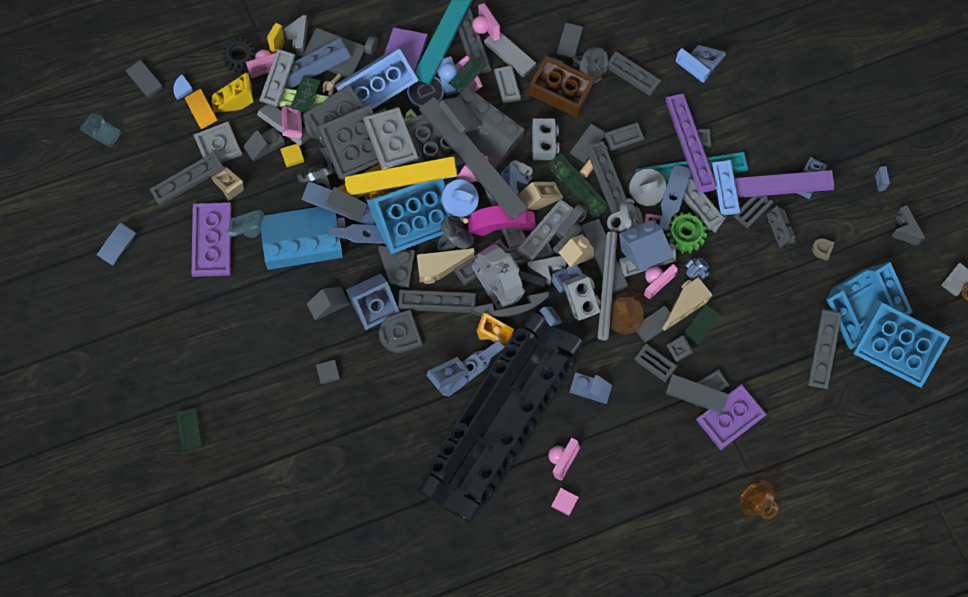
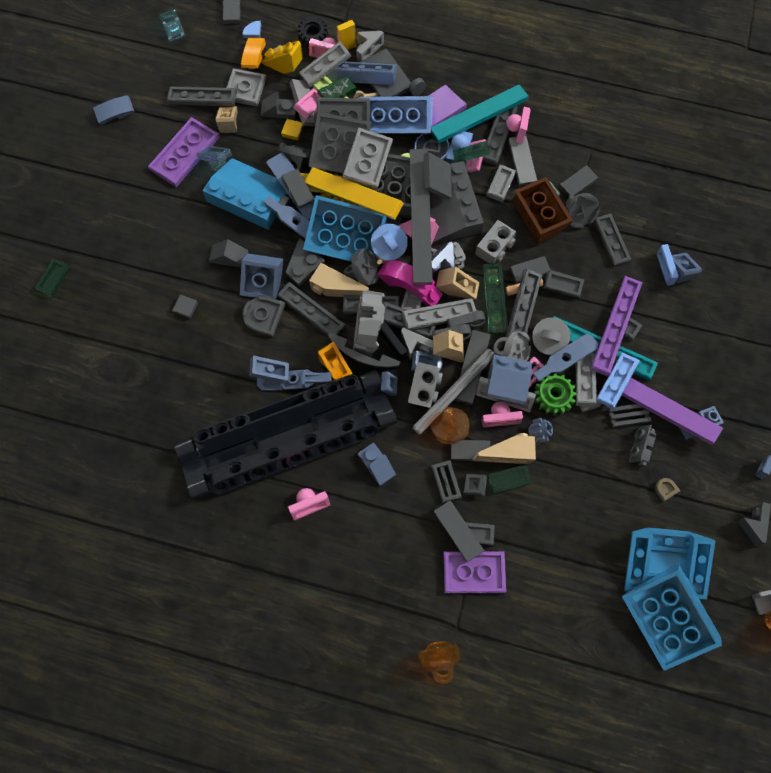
camera: 40 degrees right, 0 degrees up
bright pink tile [551,488,578,516] -> none
dark grey tile [807,309,842,389] -> none

